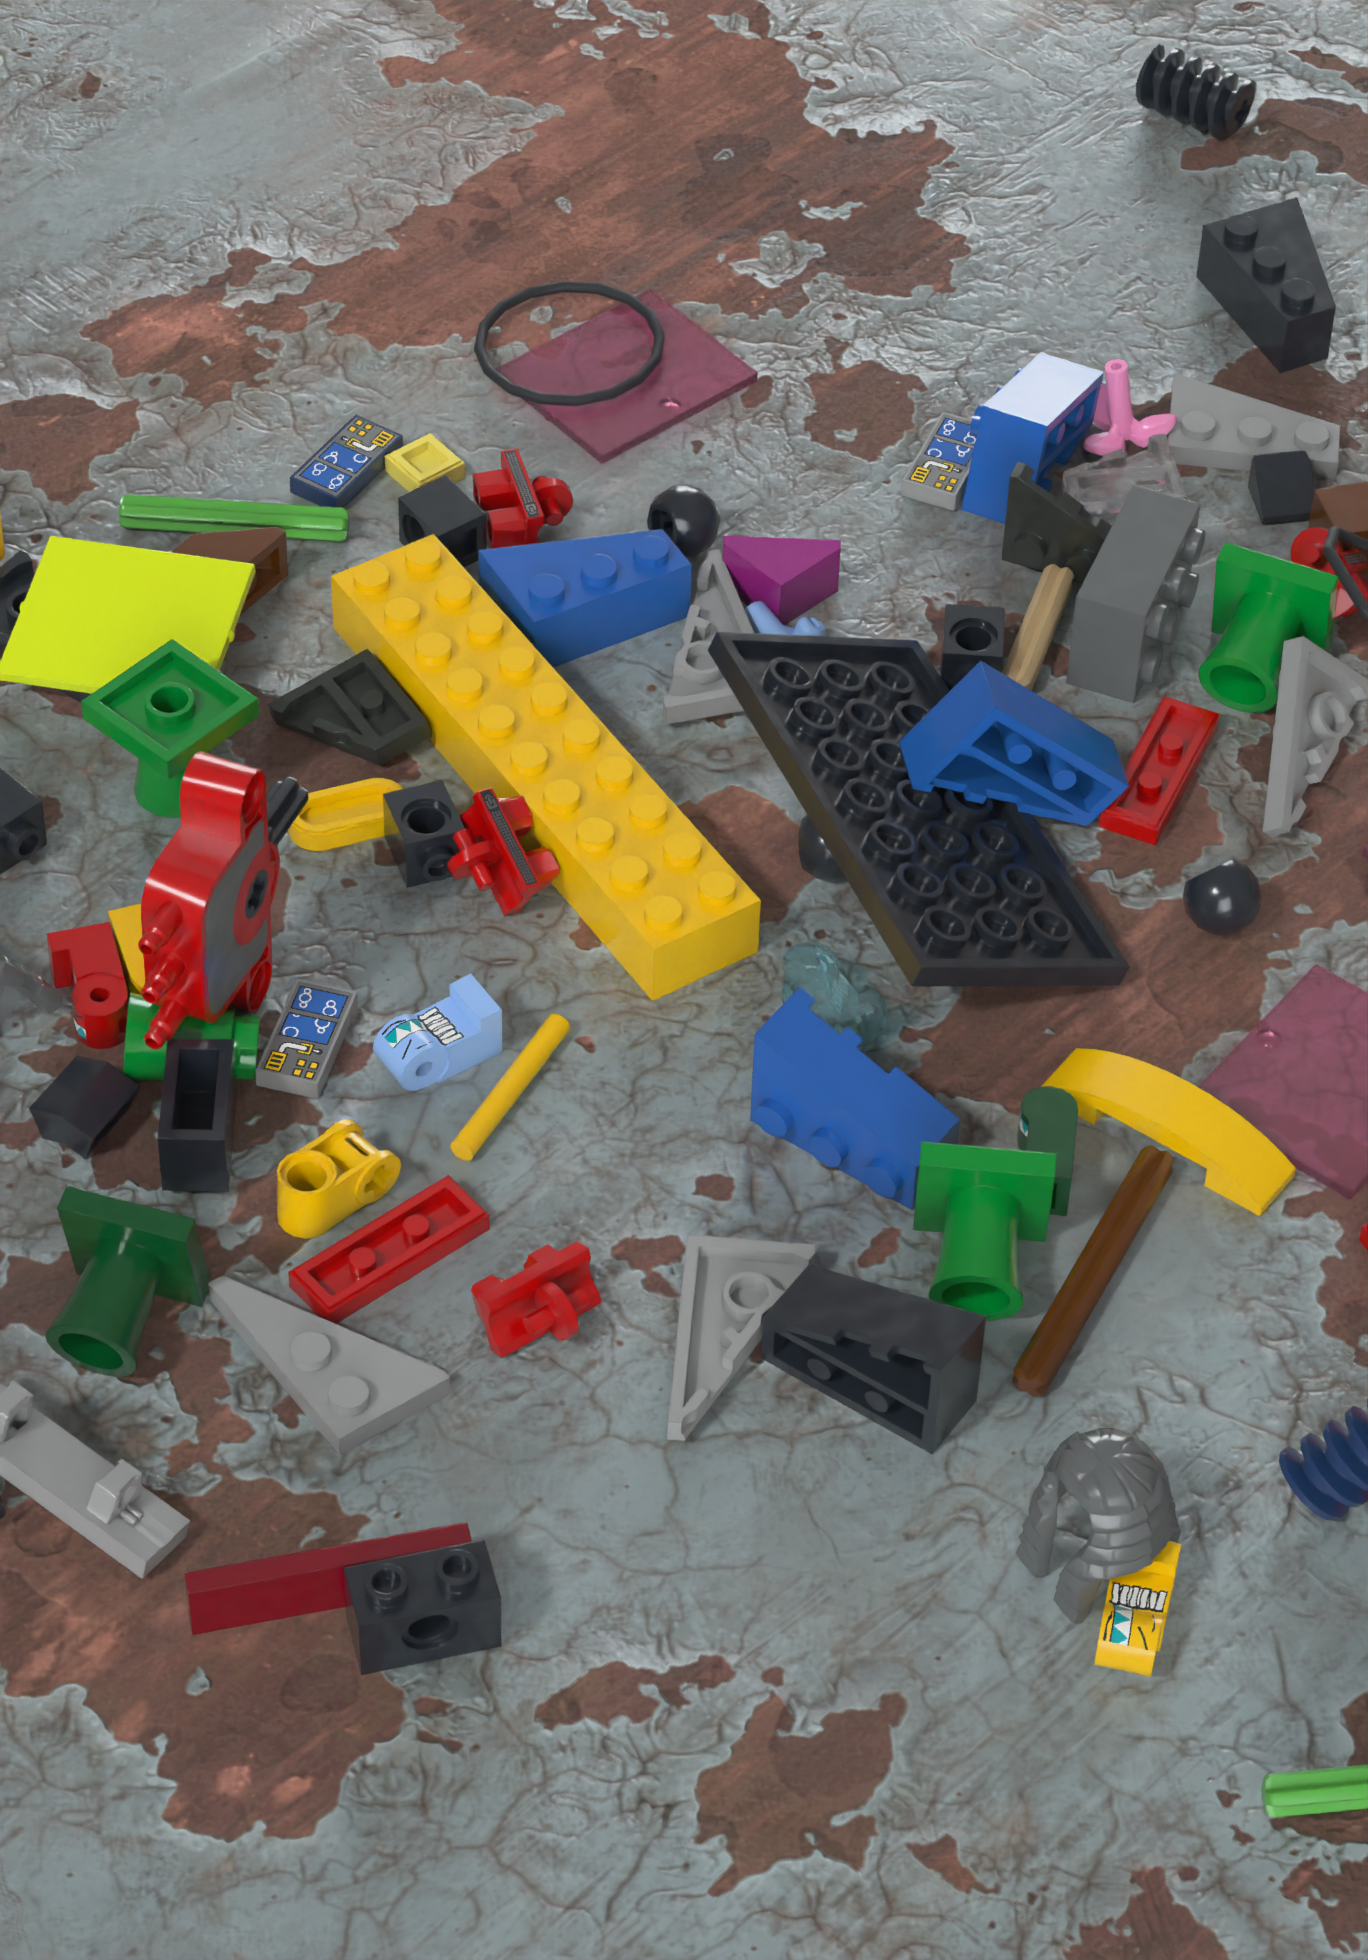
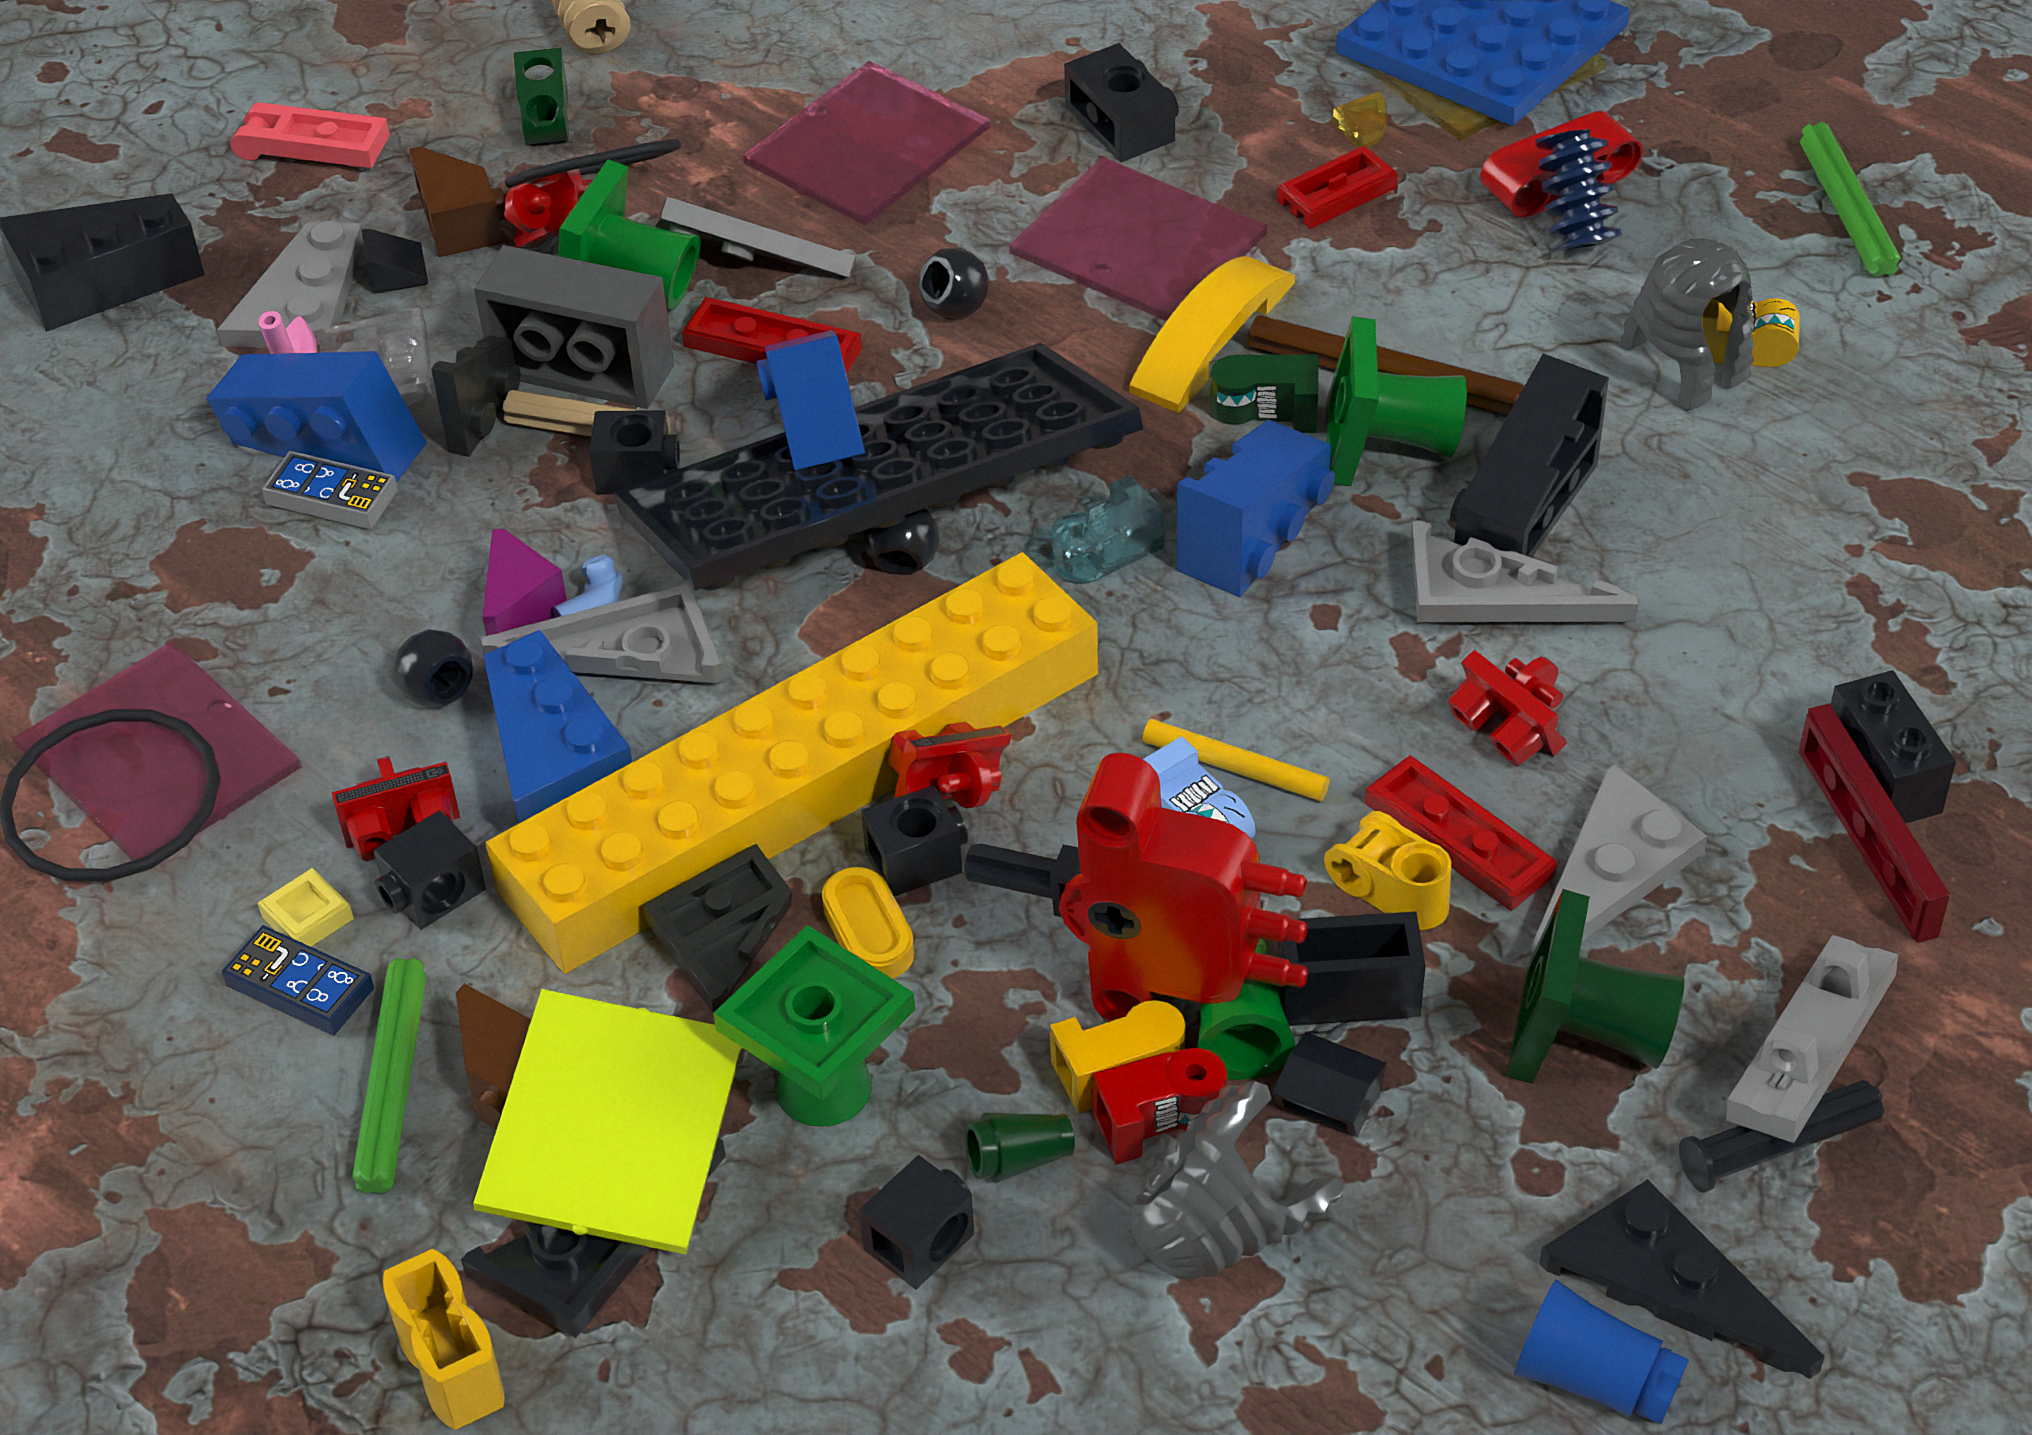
camera: 90 degrees left, 0 degrees up
none -> dark green cone [965,1113,1075,1183]

